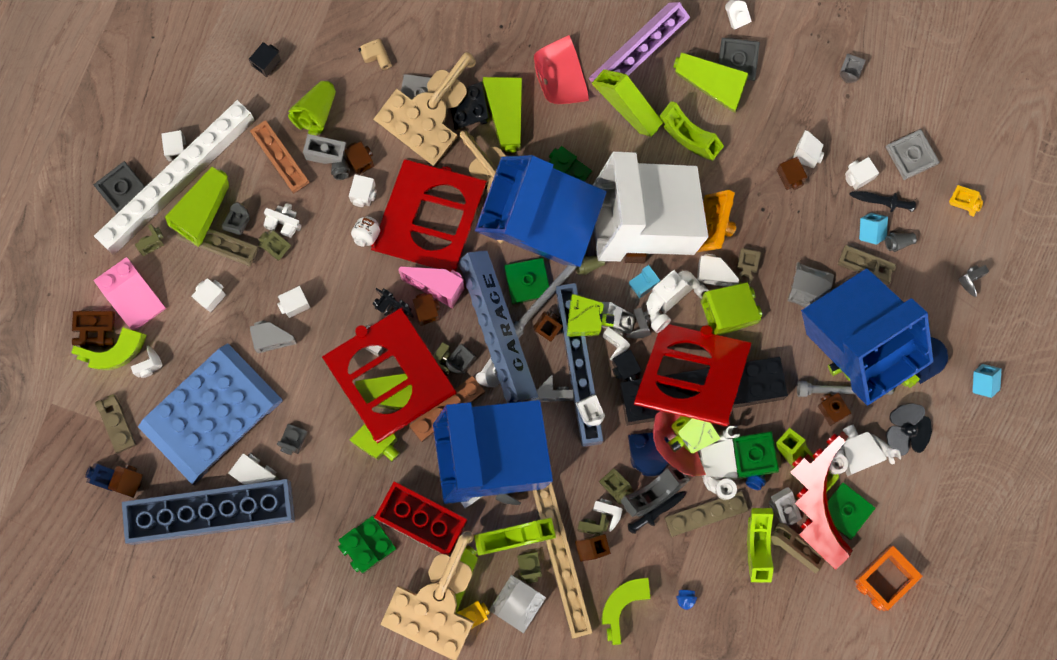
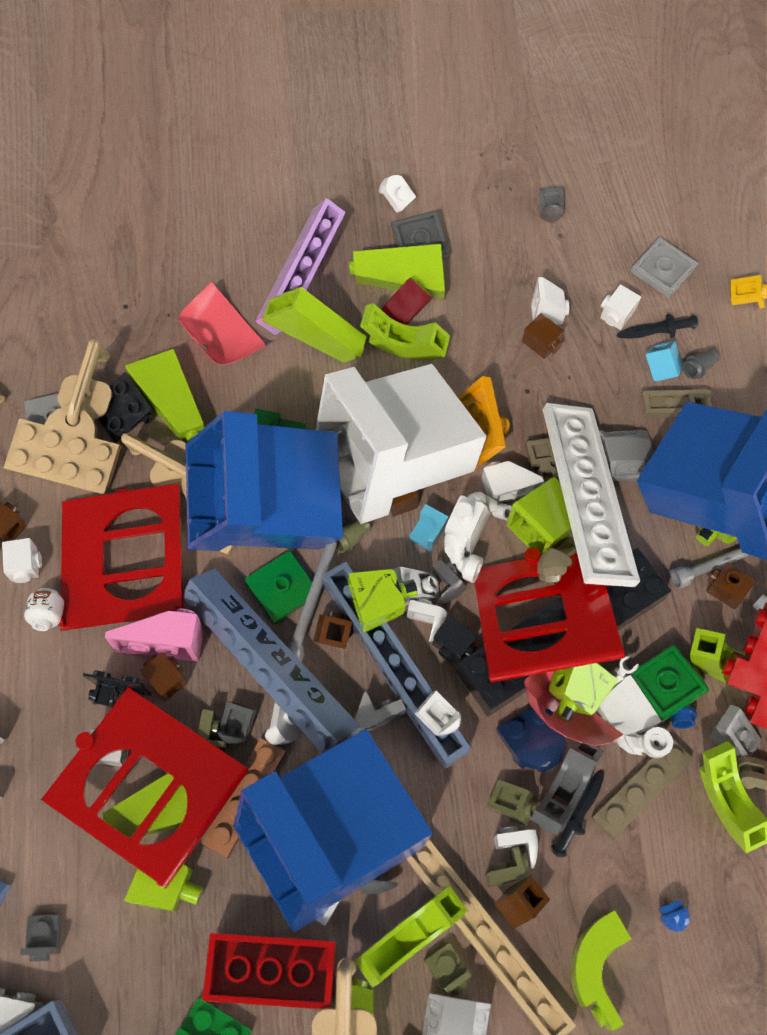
camera: 25 degrees left, 10 degrees down
none -> dark red slope [381,278,432,325]
none -> dark tan piece [537,533,577,583]
none -> white plate [542,403,640,587]

